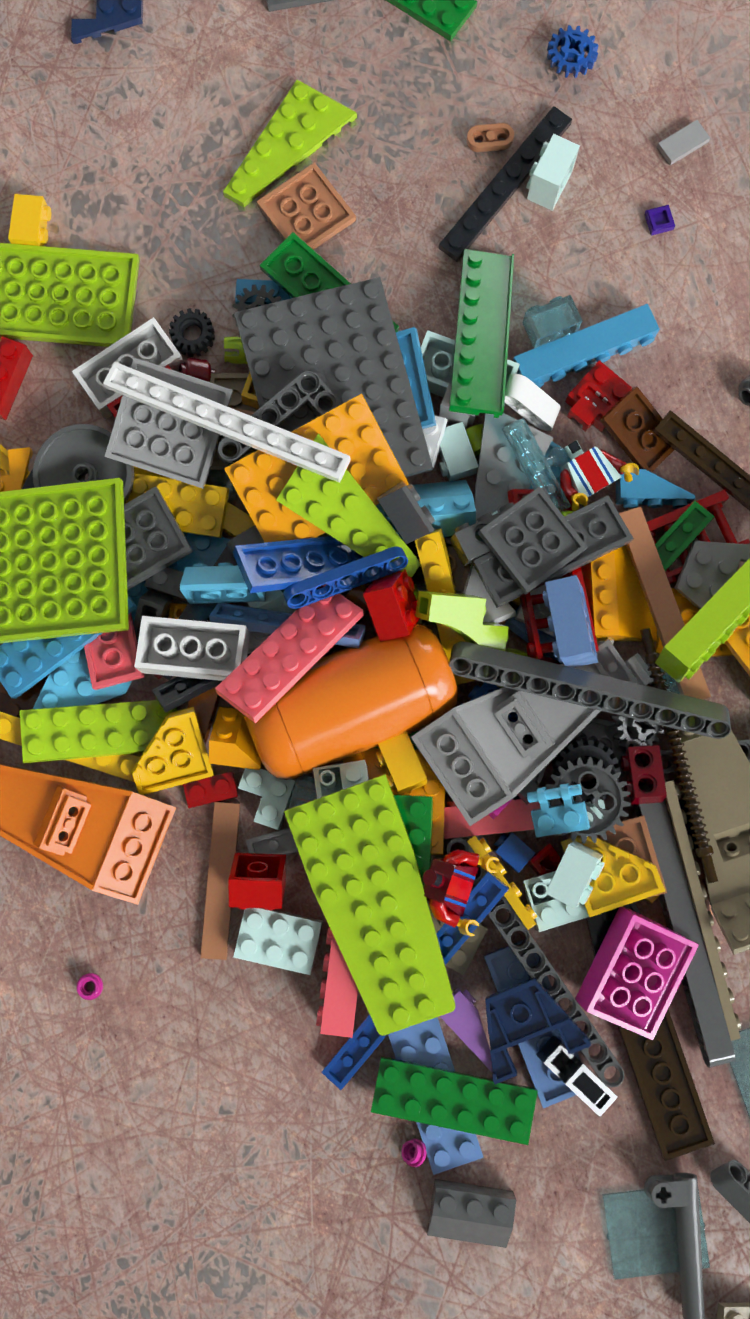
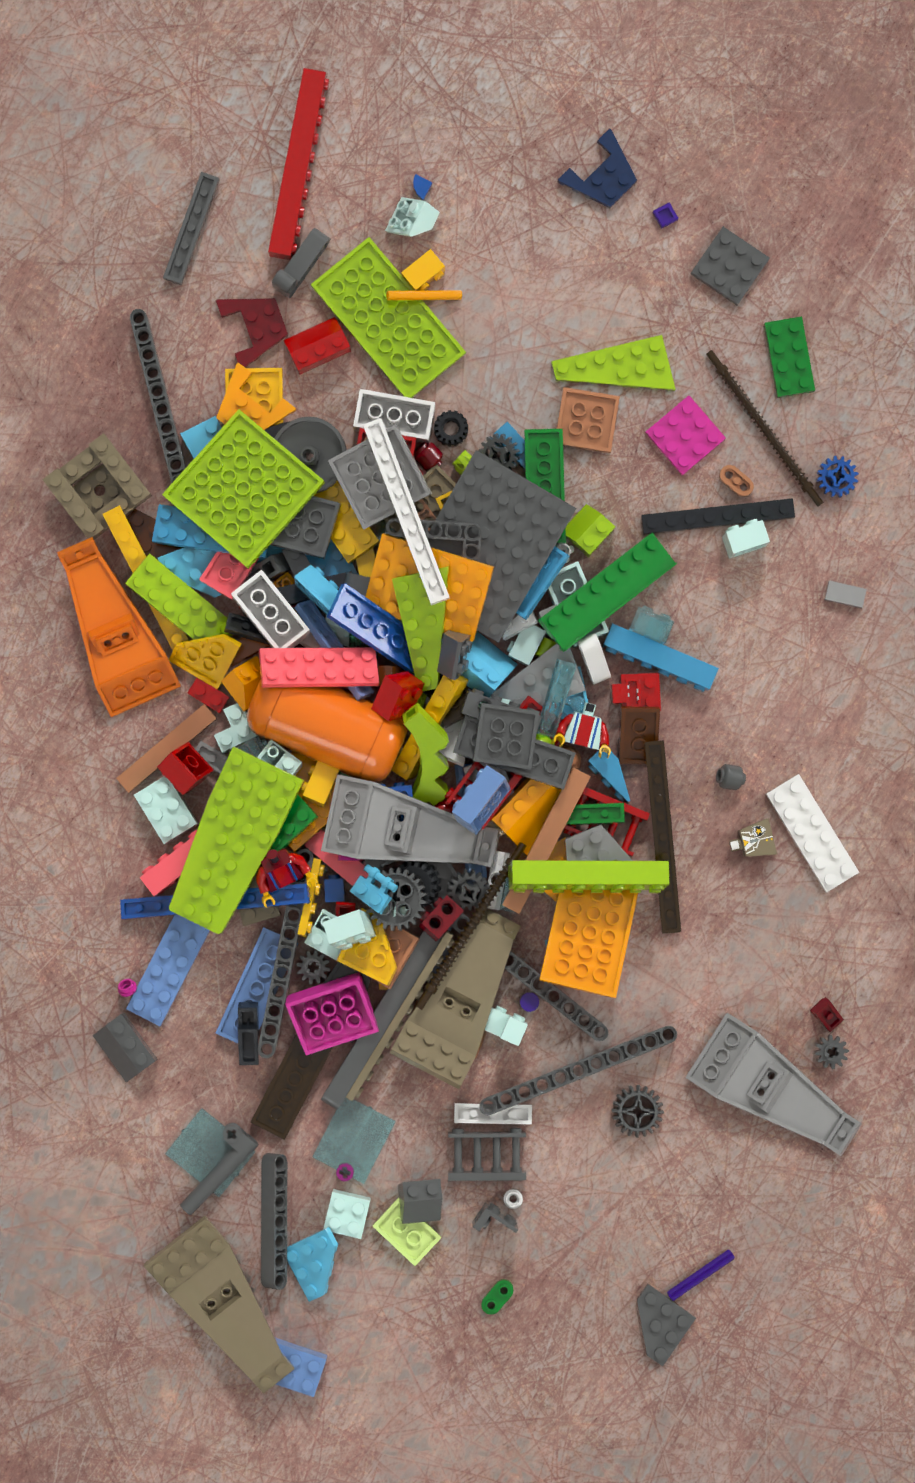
camera: 40 degrees right, 5 degrees up
dark pink plate [76,973,103,1000] -> none
blue beam [283,546,408,609] -> none
green plate [371,1056,538,1145] -> none
medium lavender slope [440,988,493,1072] -> none
dark grey beam [449,641,731,739] -> none
dark blue wing [485,977,592,1084] -> none
dark purple tile [644,205,675,236] -> none
none -> dark grey gear [296,950,331,984]
none -> light orange piece [386,290,462,300]
none -> lime slope [566,504,616,558]
none -> dark pink plate [645,395,726,476]
none -> dark brown hose [706,350,824,507]

